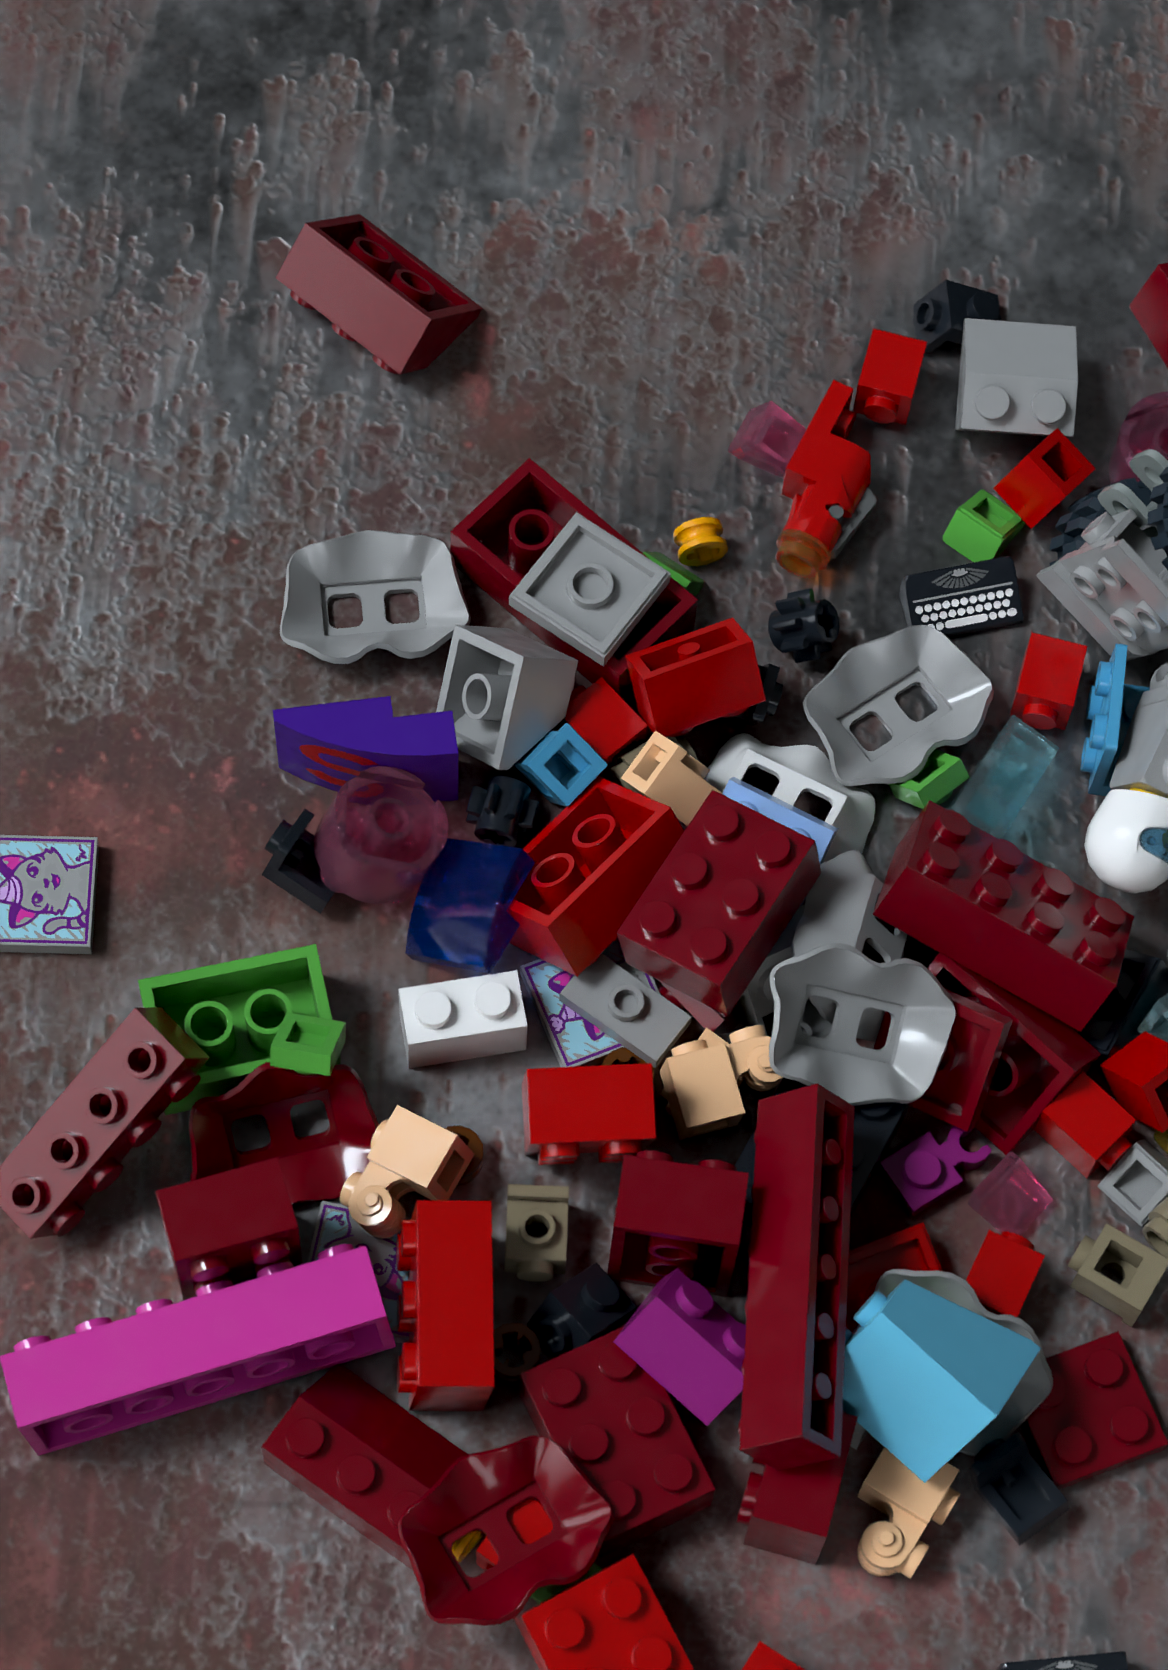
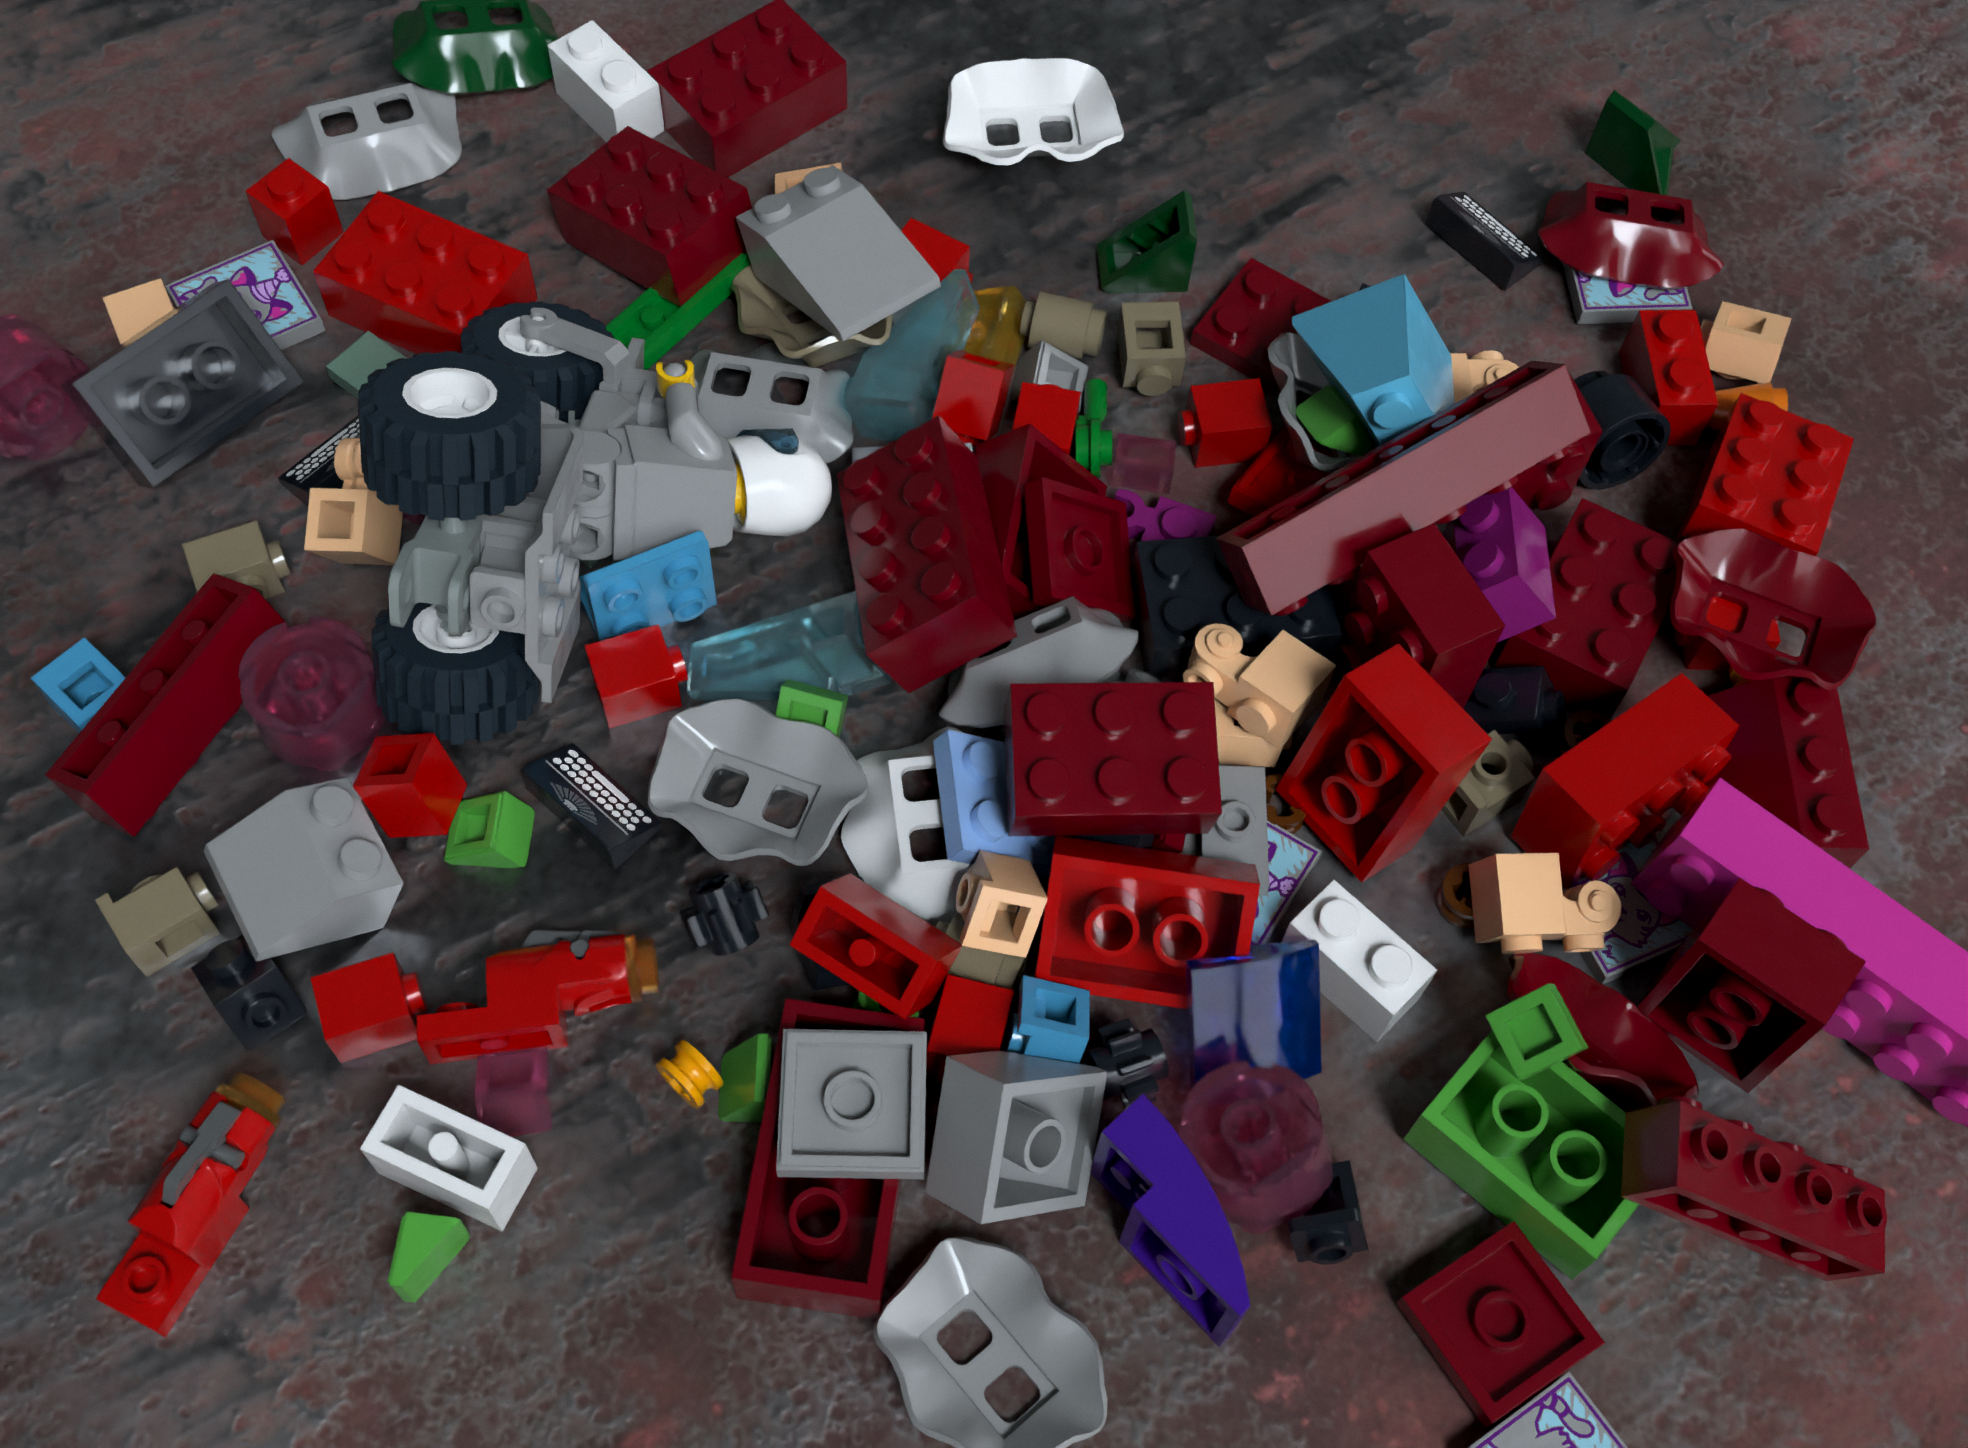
camera: 125 degrees left, 5 degrees down
light grey piece [769,943,955,1106] -> none
none -> dark tan brick [95,867,221,977]
none -> red plate [96,1072,286,1338]
none -> white brick [360,1085,538,1232]
none -> bright green slope [387,1212,470,1303]
none -> green plate [1076,378,1113,478]
none -> dark red plate [1396,1221,1605,1428]
none -> black piece [1574,371,1671,490]

